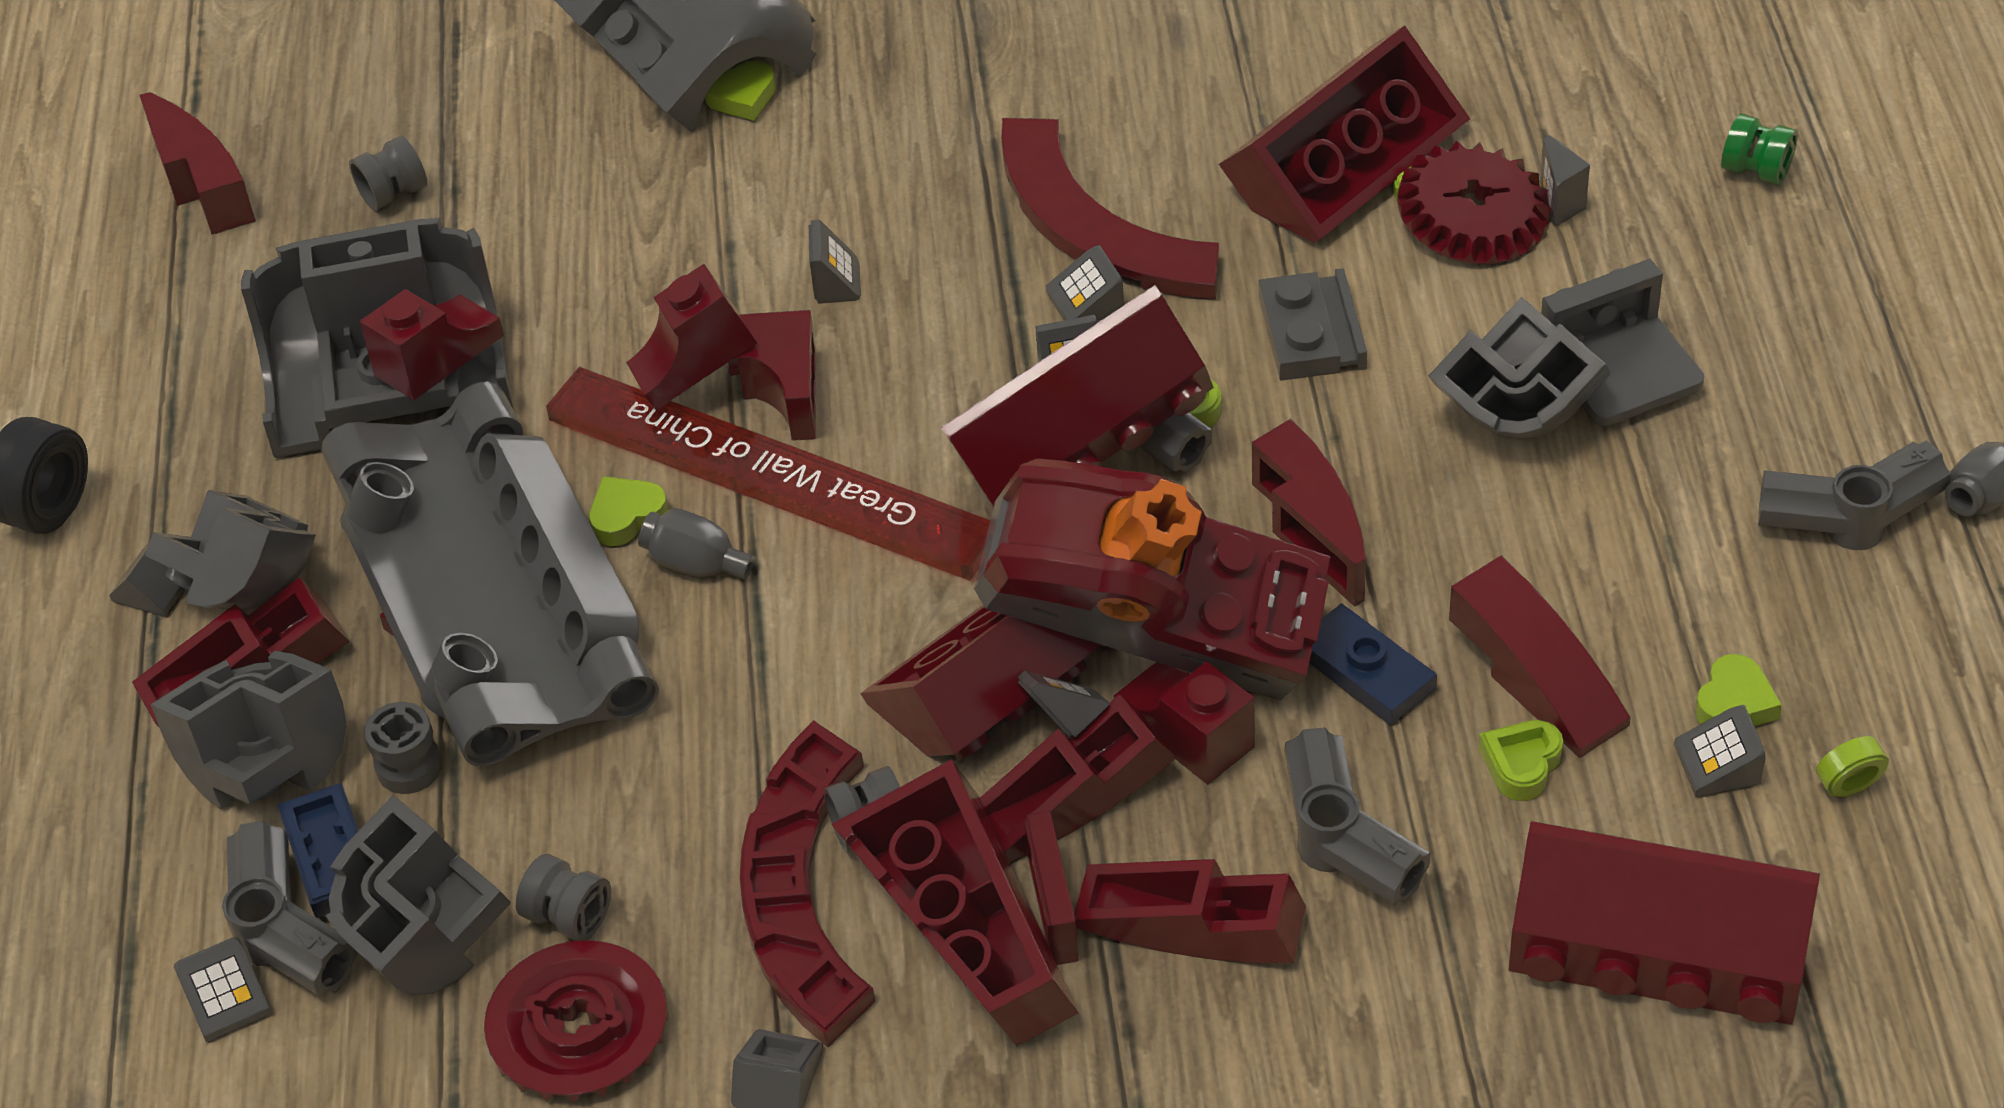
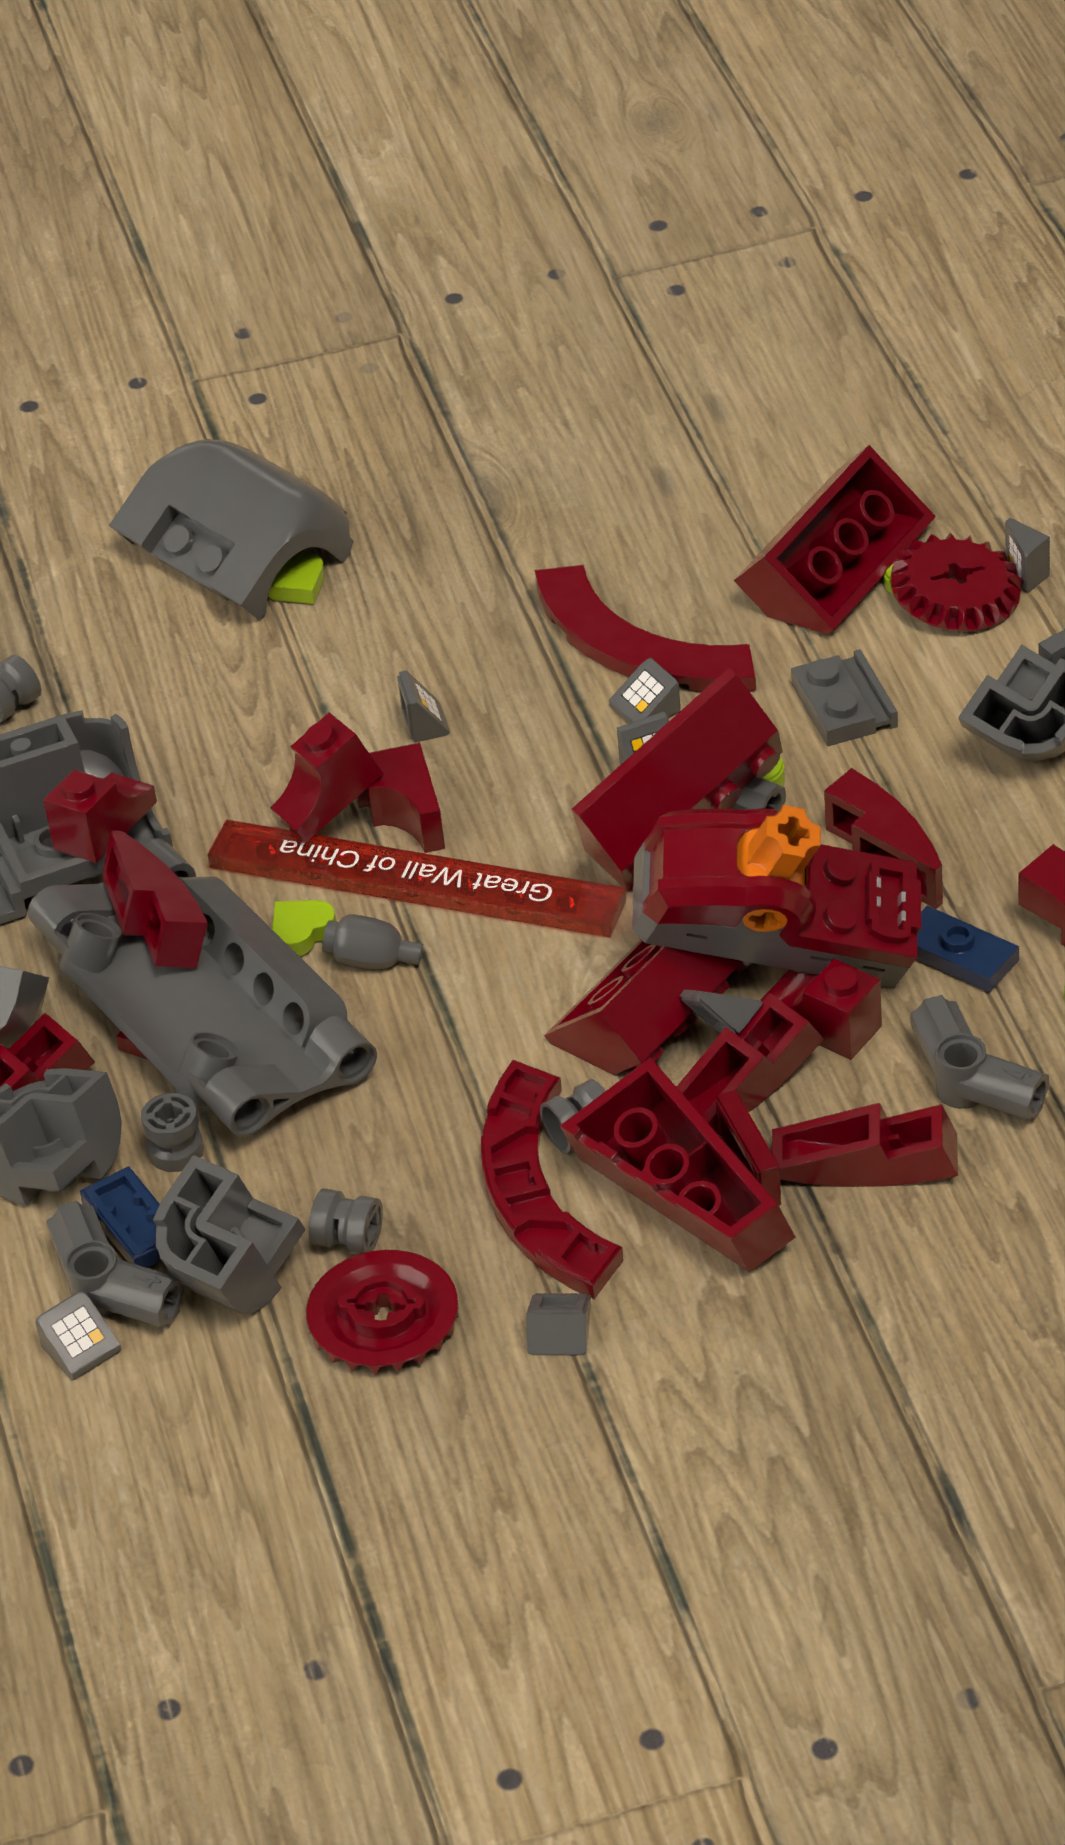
camera: 10 degrees left, 5 degrees down
none -> dark red slope [102,831,208,968]

